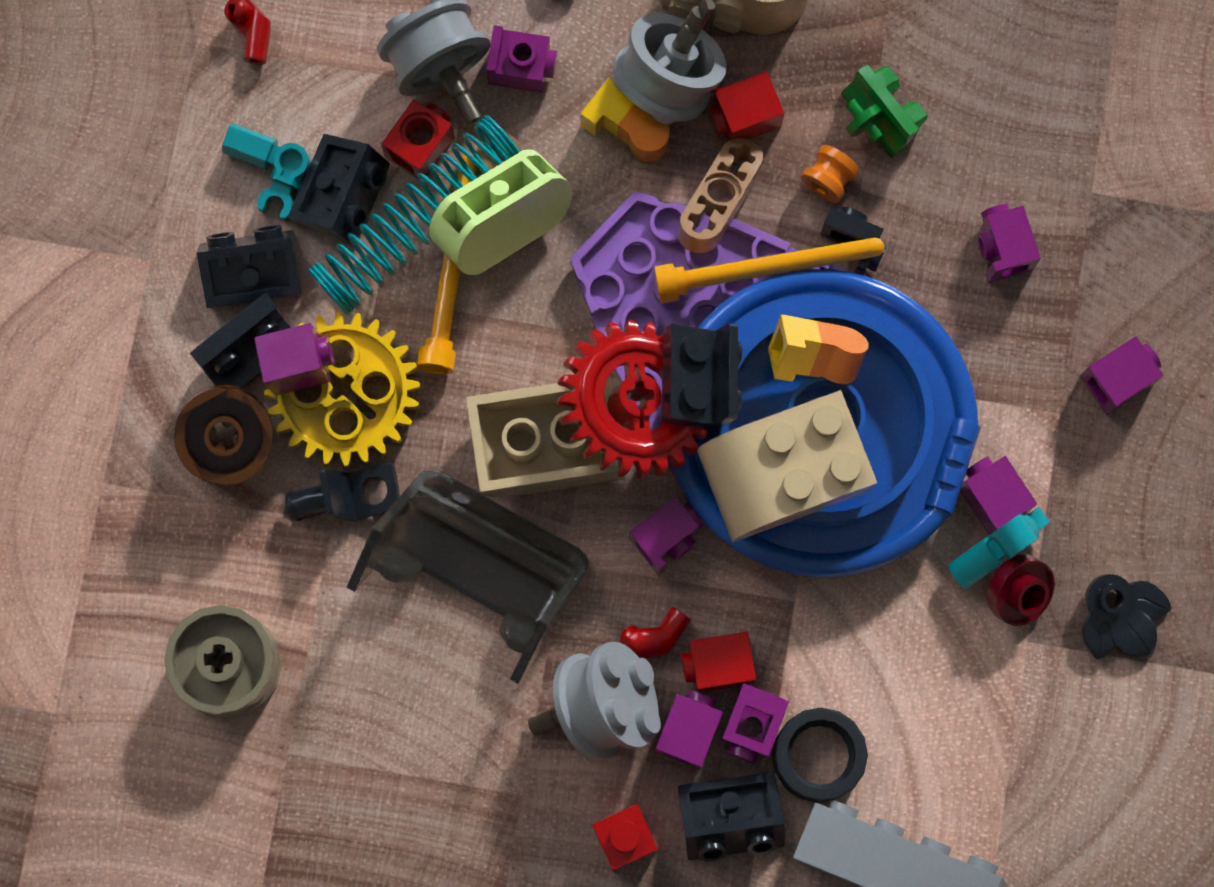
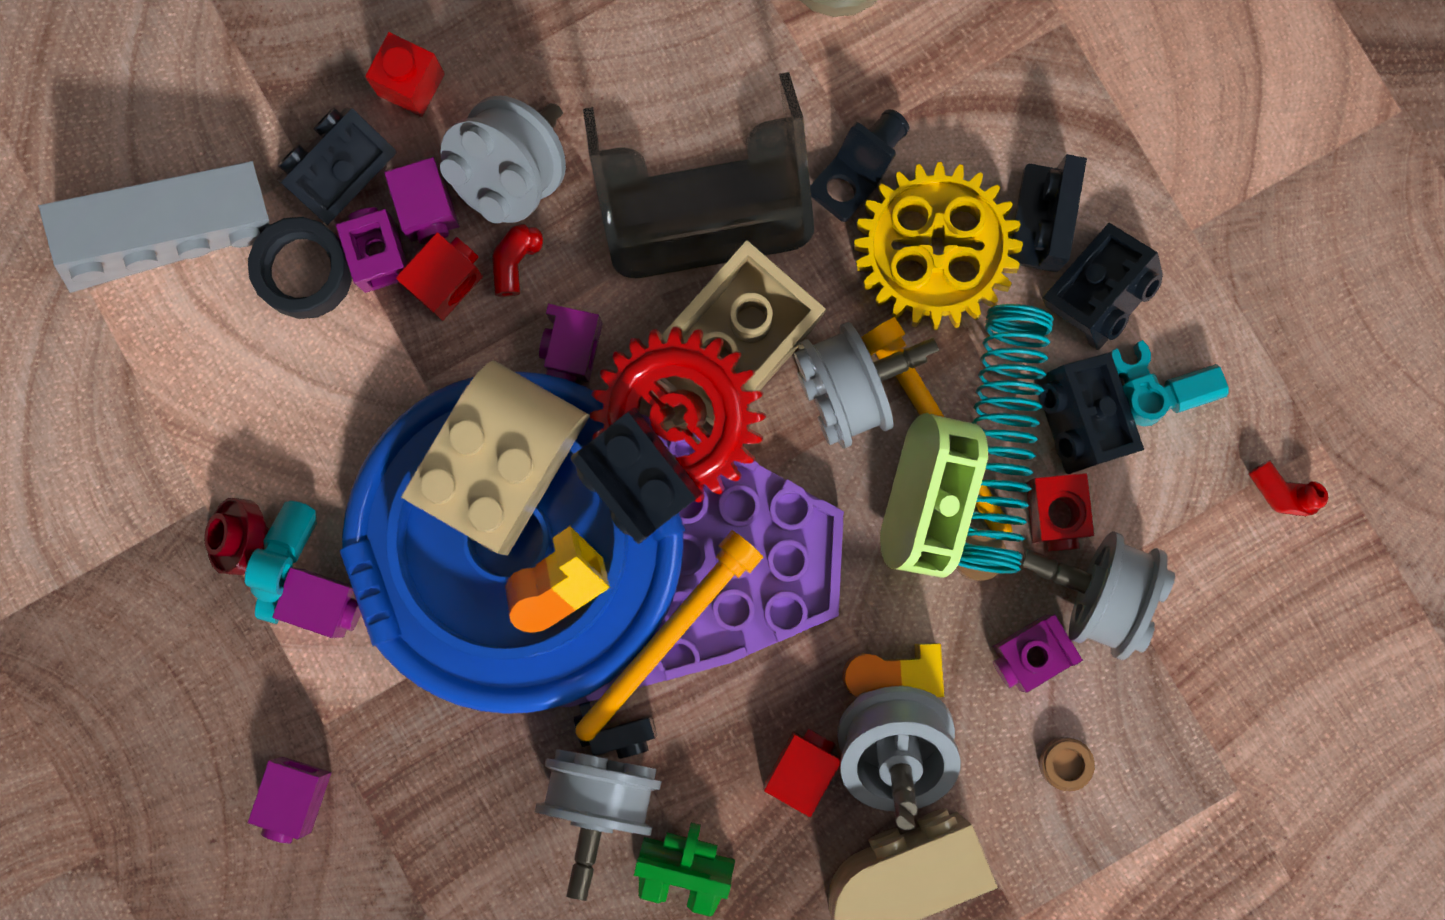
camera: 145 degrees right, 5 degrees up
reddish brown brick [174,385,273,485] -> none
magenta brick [254,323,335,396] -> none
medium nougat beam [677,138,763,253] -> none
orange wheel [800,145,860,203] -> none
magenta brick [977,204,1041,283] -> none
black plate [1082,574,1171,660] -> none
none -> light grey wheel [534,749,661,901]
none -> light grey wheel [794,322,939,449]

